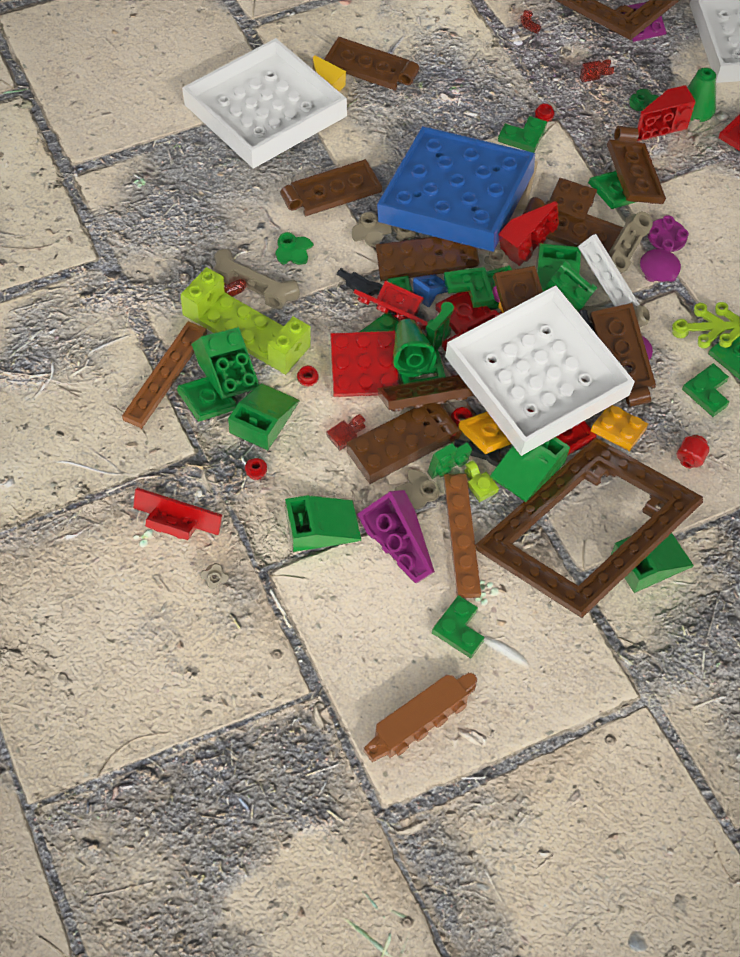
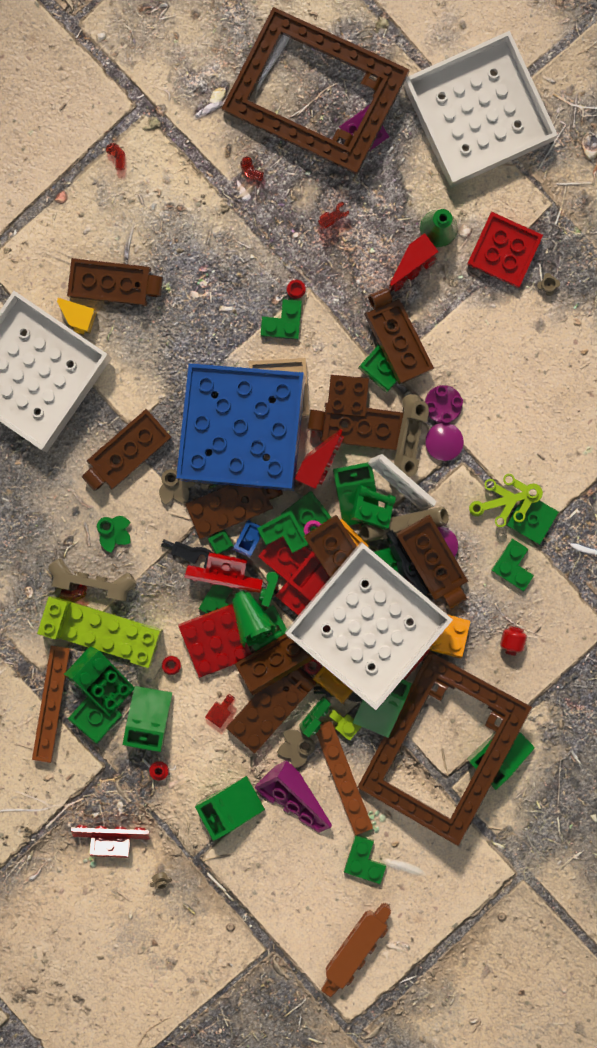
camera: 10 degrees left, 30 degrees up
green plate [629,88,659,111] -> none

